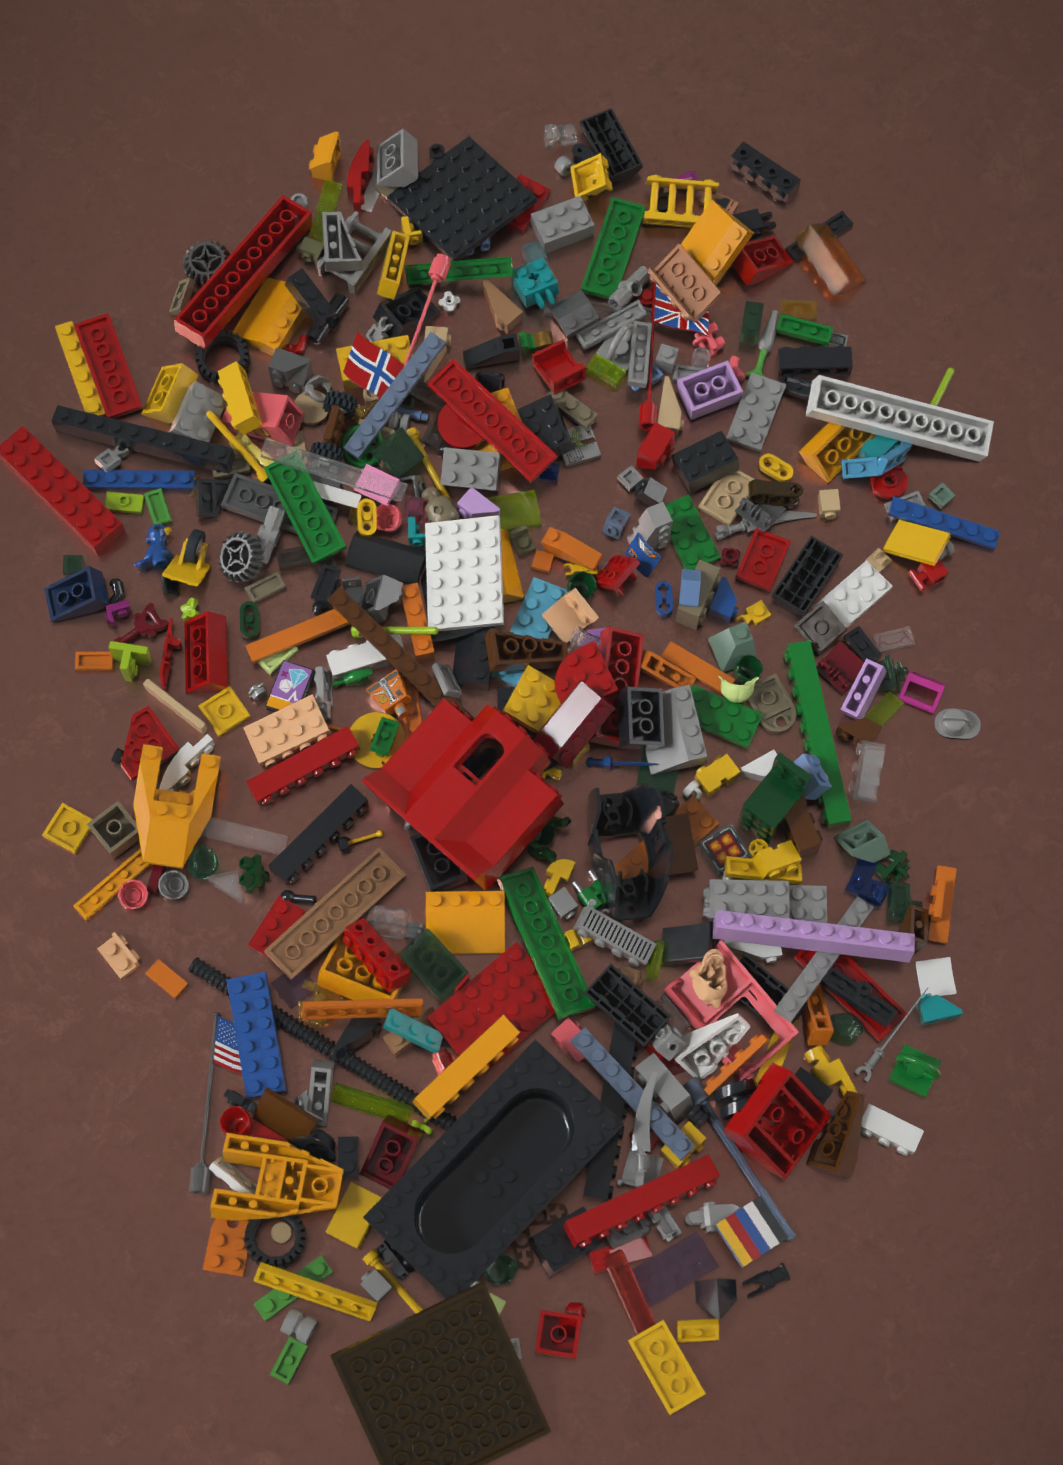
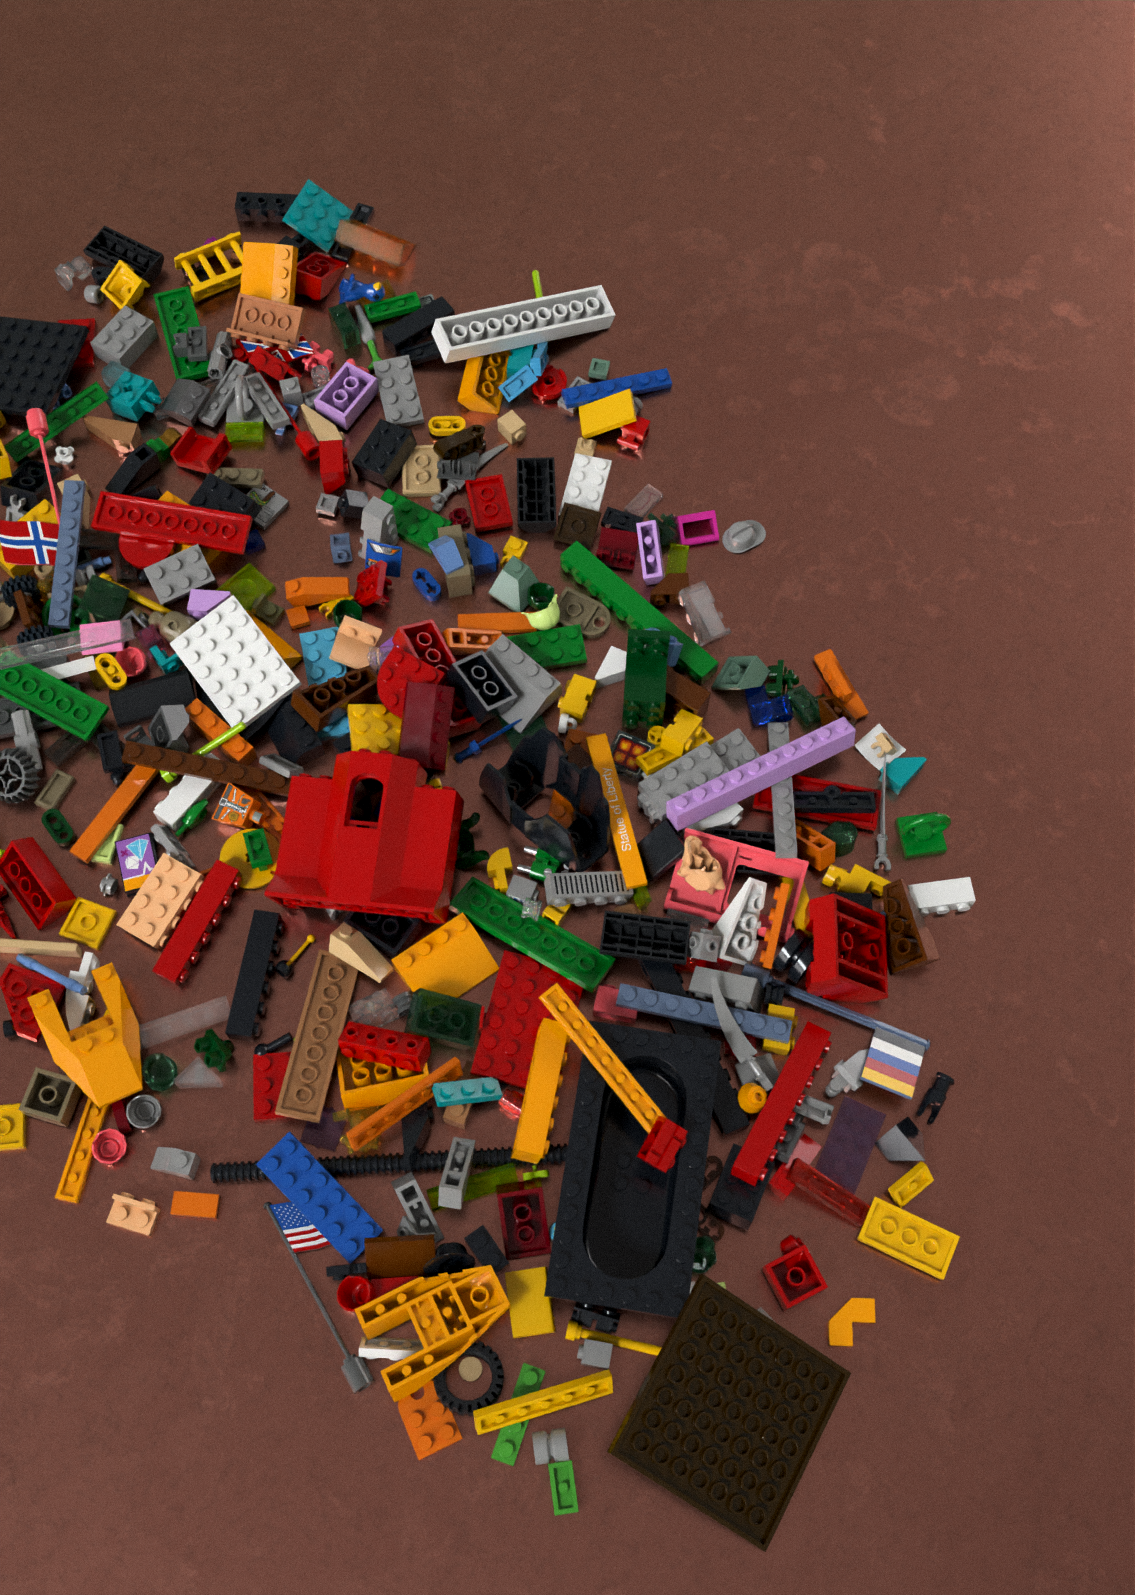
camera: 35 degrees left, 5 degrees down
none -> medium blue piece [16,953,88,995]
none -> light grey slope [150,1147,201,1180]
none -> dark grey plate [173,326,208,362]
none -> red hinge [248,345,302,381]
none -> teal plate [282,179,353,252]
none -> tan slope [329,922,393,983]
none -> blue animal [339,273,385,305]
none -> light grey slope [438,1137,476,1209]
none -> clear wheel [521,897,543,922]
none -> light orange tile [539,983,666,1134]
none -> light orange tile [586,733,647,890]
none -> red brick [637,1116,688,1173]
none -> light orange cone [738,1083,767,1113]
none -> light orange tile [828,1298,876,1347]
none -> tan tile [871,732,898,758]

